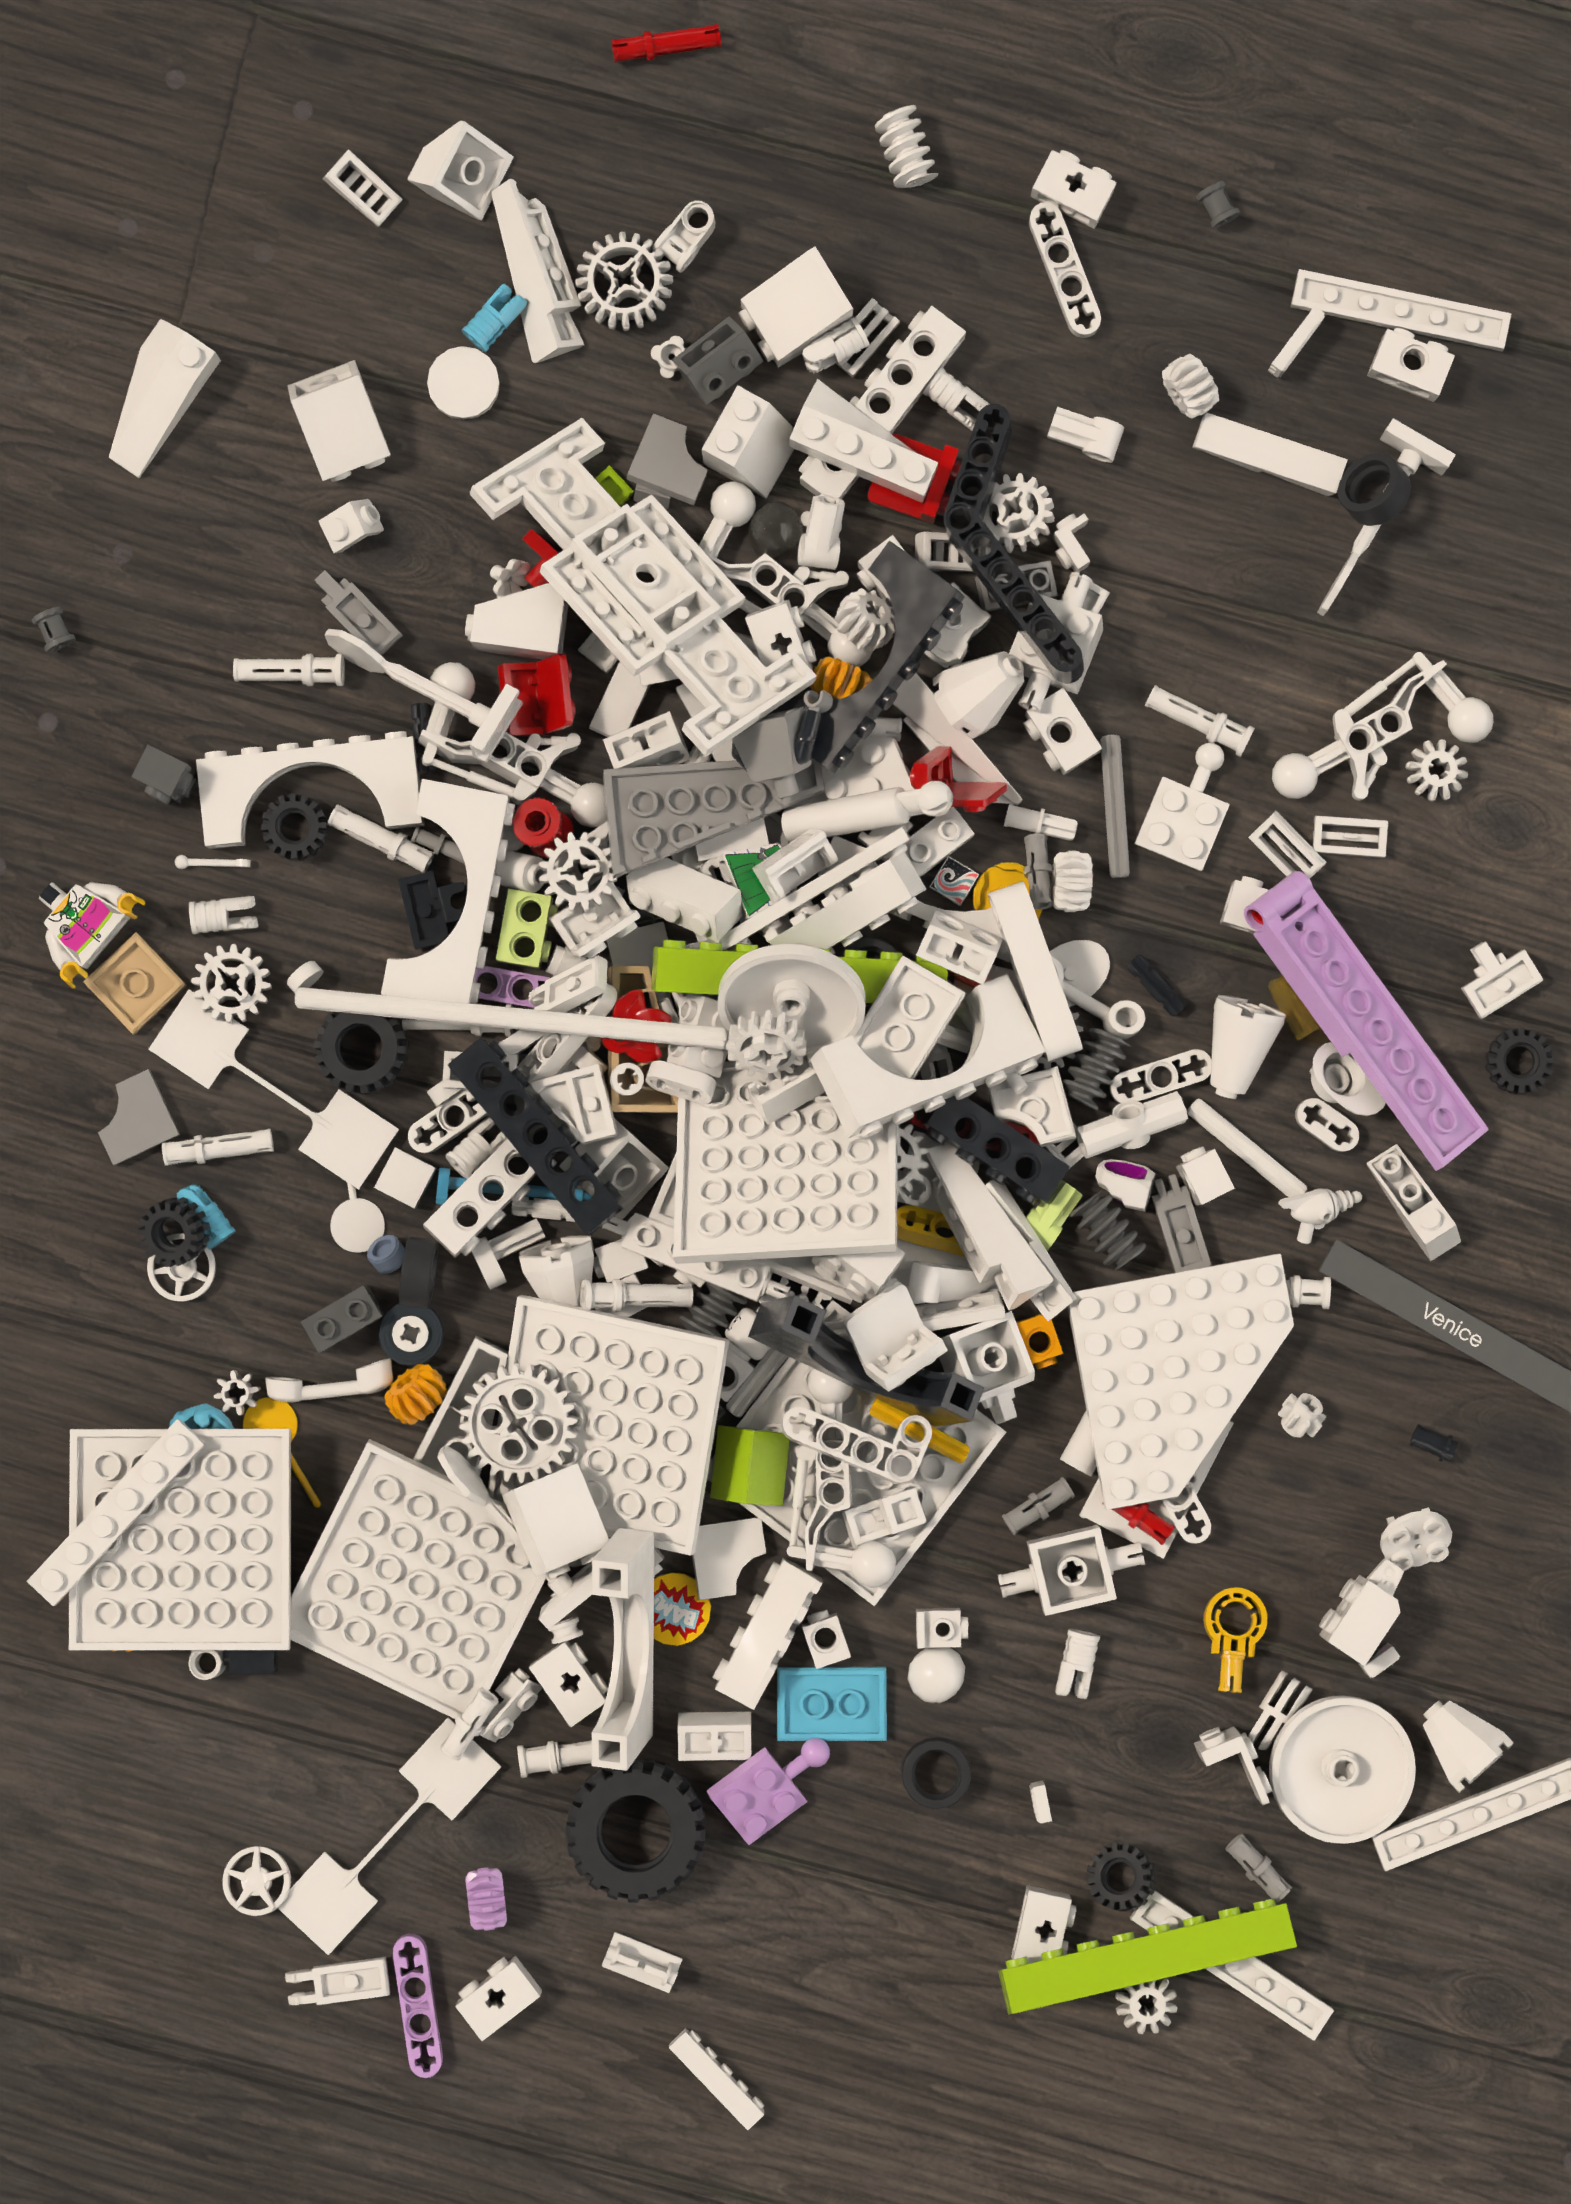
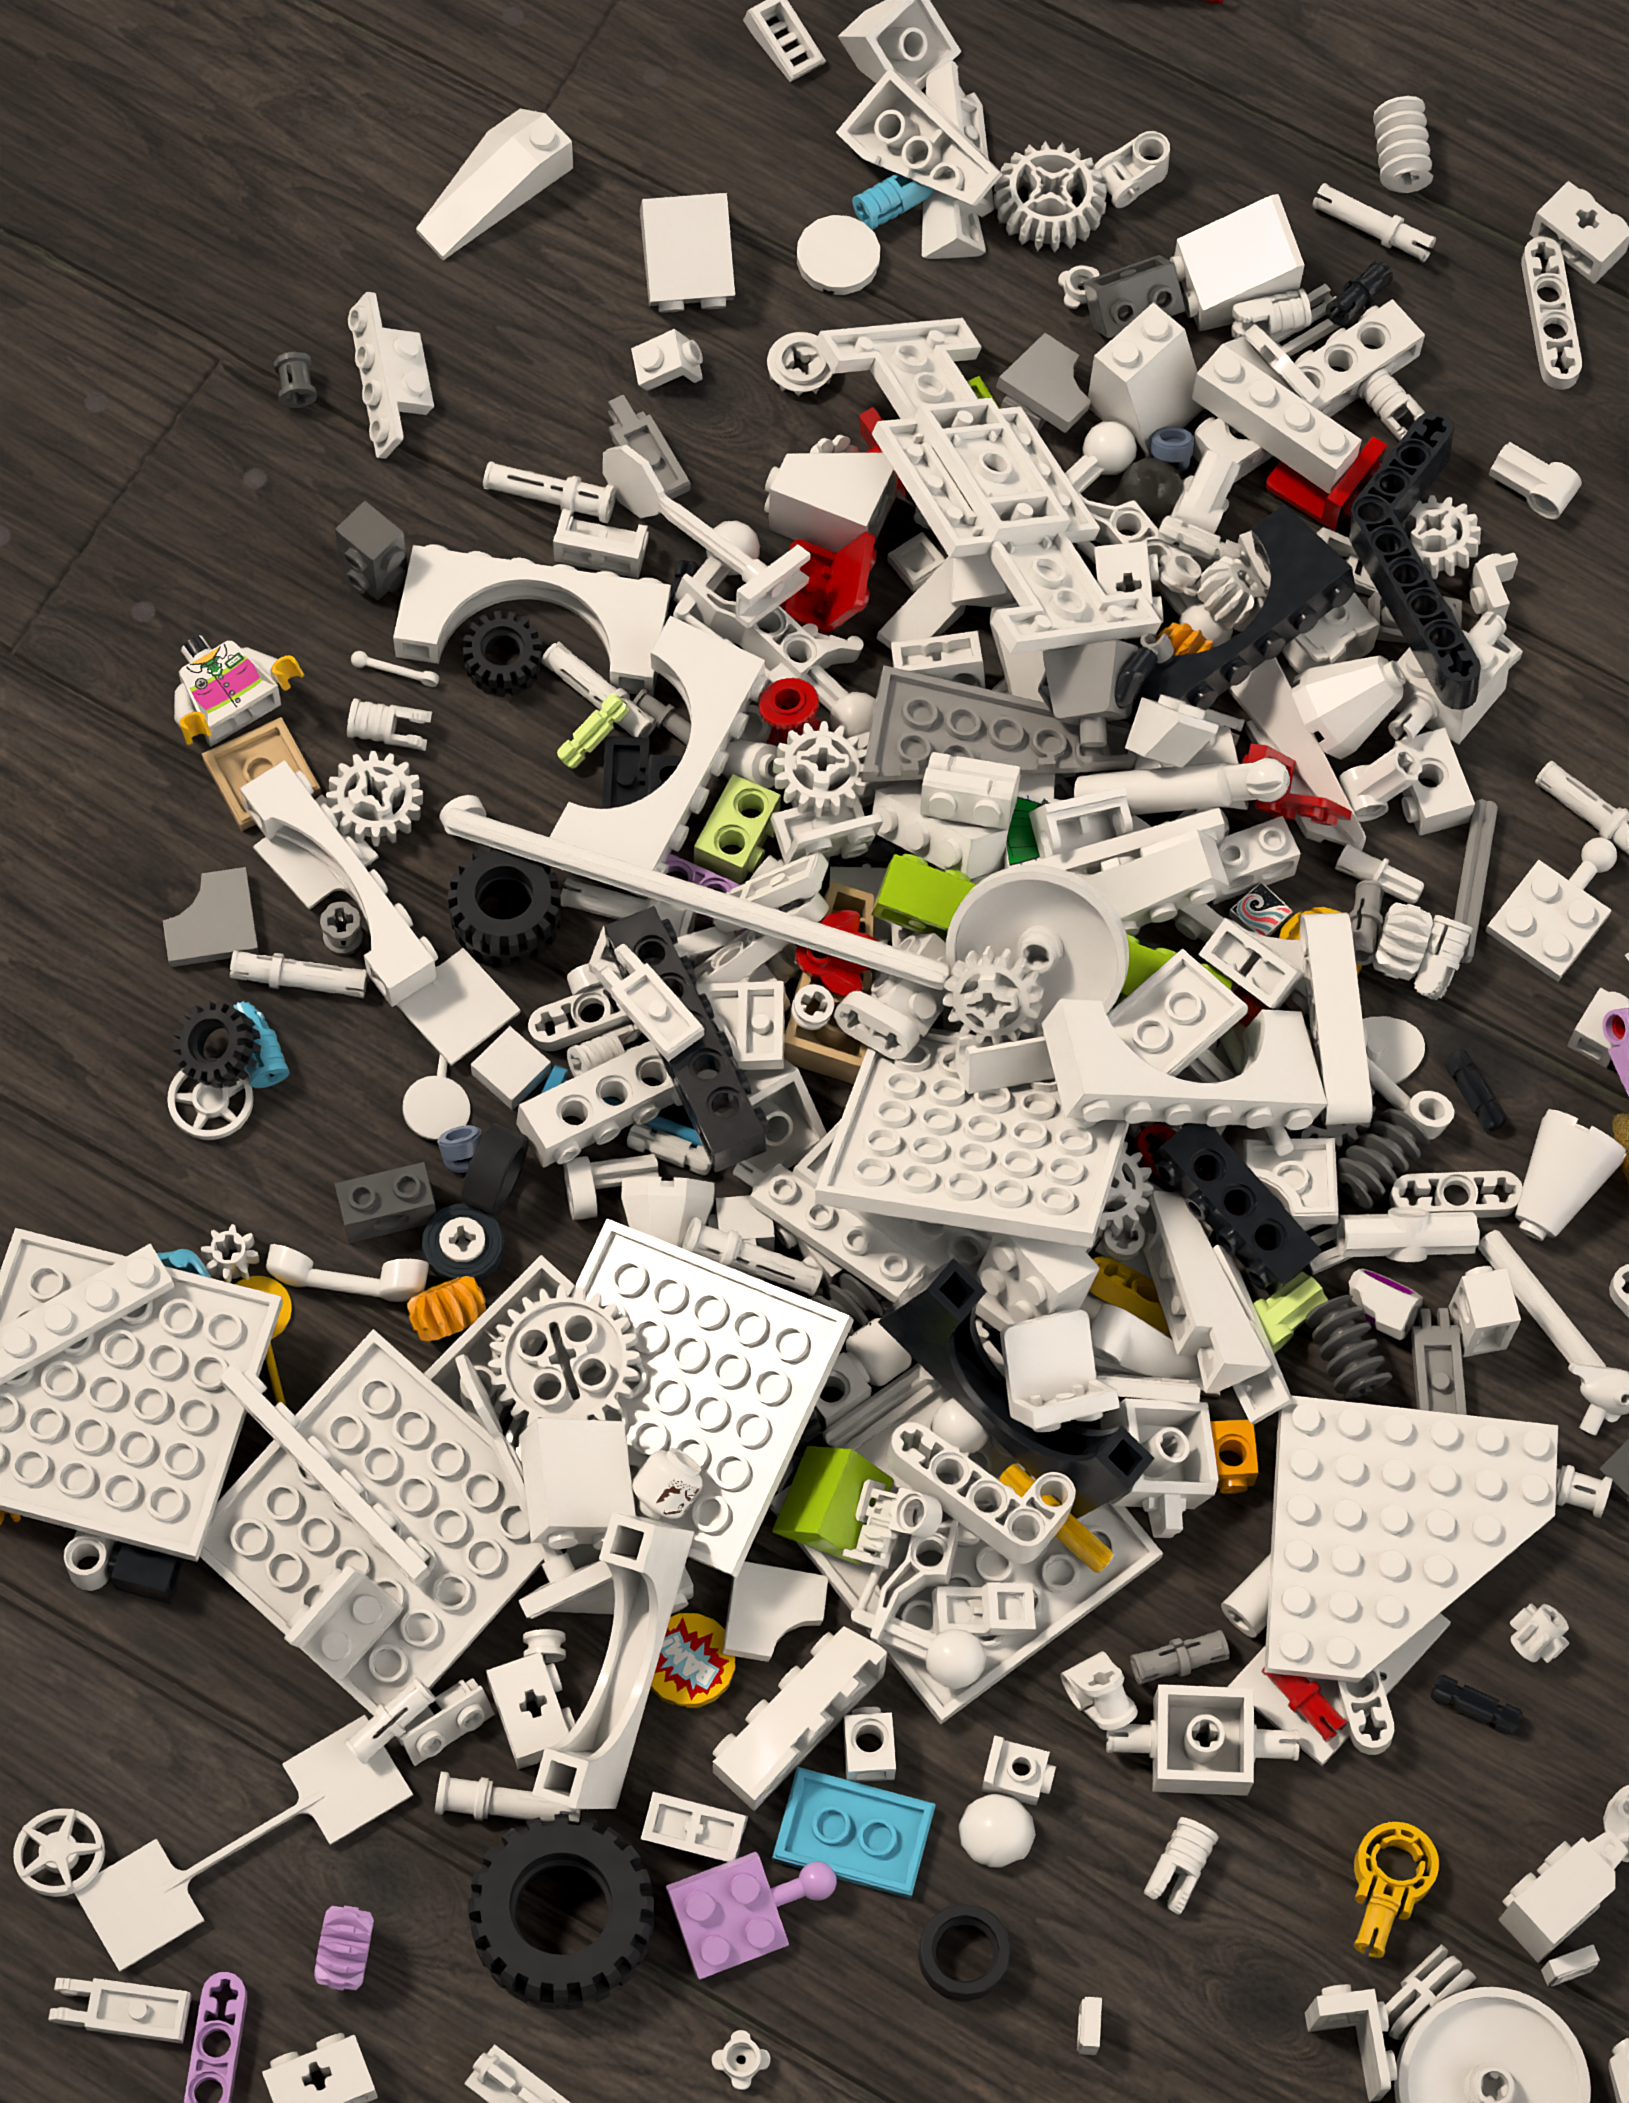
camera: 10 degrees right, 20 degrees down
none -> white plate [218,1364,430,1587]
none -> white arch [240,760,438,1007]
none -> white bracket [284,1565,404,1681]
none -> light grey bush [320,902,363,956]
none -> white bracket [348,292,434,459]
none -> white hinge [553,509,649,579]
none -> yellowish green axle [557,693,629,769]
none -> white hinge [592,944,704,1061]
none -> white head [632,1447,703,1520]
none -> white plate [712,2030,770,2090]
none -> white gear [767,332,833,397]
none -> white wedge [836,68,1003,207]
none -> white piece [842,1479,942,1568]
none -> white brick [920,752,1020,830]
none -> white piece [1060,1651,1138,1730]
none -> white slope [1125,694,1219,768]
none -> sand blue tile [1151,427,1194,472]
none -> white axle [1157,516,1242,561]
none -> white plate [1159,553,1202,596]
none -> white tile [1244,324,1321,403]
none -> white pin [1312,183,1436,262]
none -> black pin [1326,261,1393,326]
none -> white piece [1339,746,1423,822]
none -> white hinge [1414,915,1473,1000]
none -> black axle [1430,1675,1523,1735]

